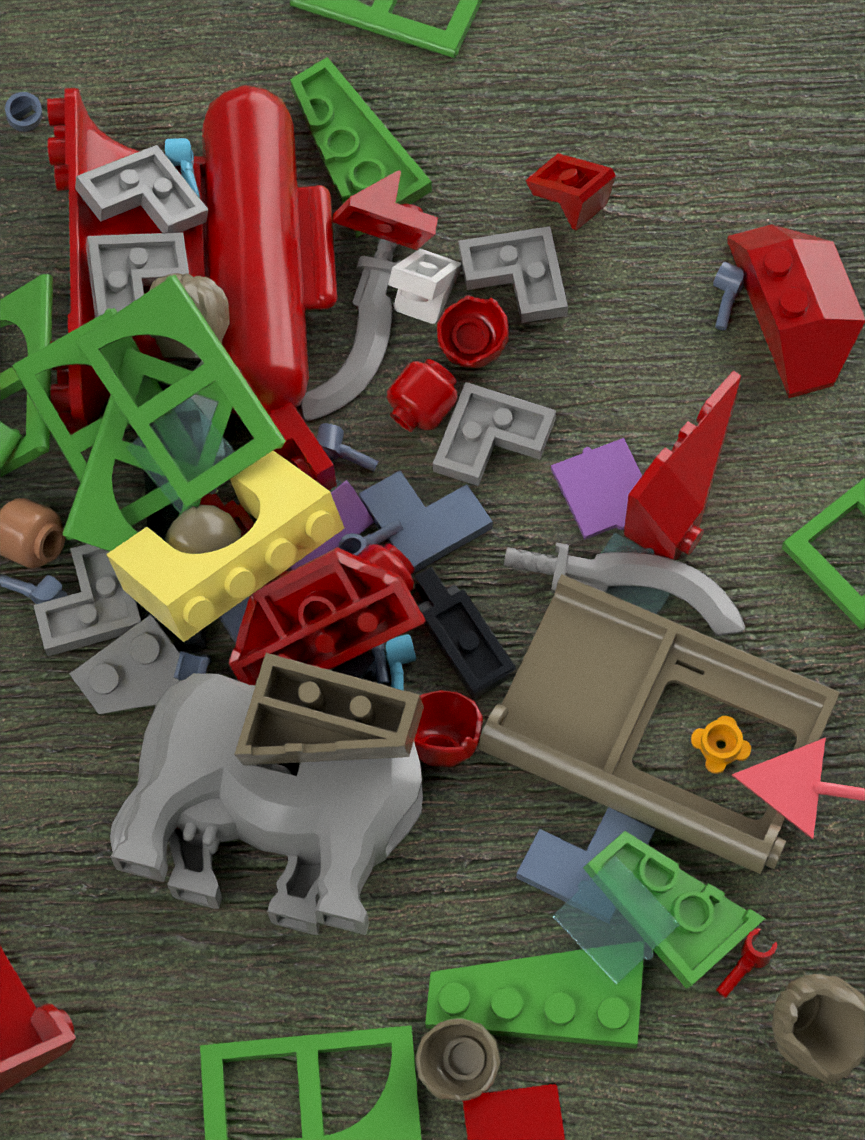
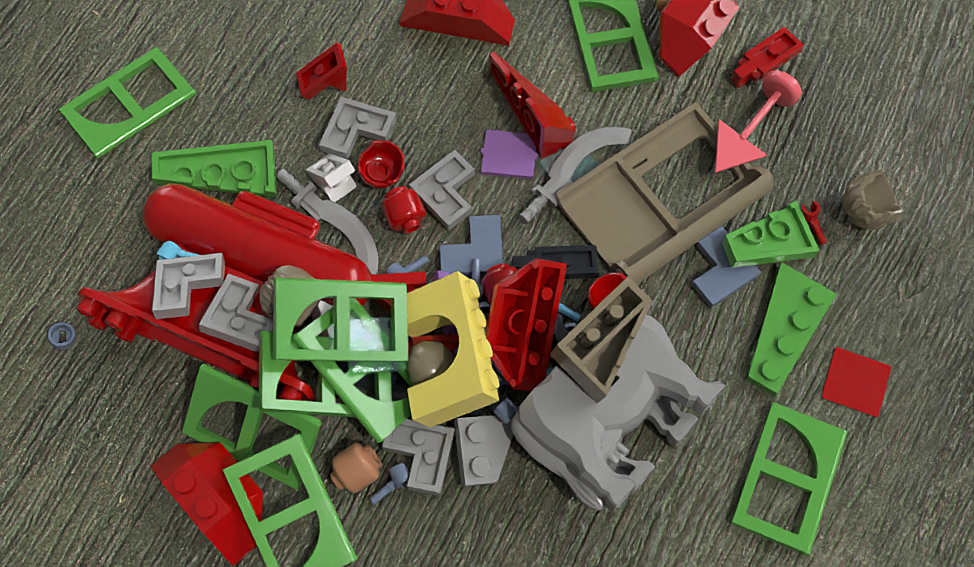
camera: 65 degrees left, 0 degrees up
red slope [332,170,438,250] -> none
dark tan hair [415,1018,501,1101] -> none
clear light blue piece [552,855,680,984] -> none
light orange plate [691,716,751,774] -> none
sand blue hand [713,262,744,331] -> none

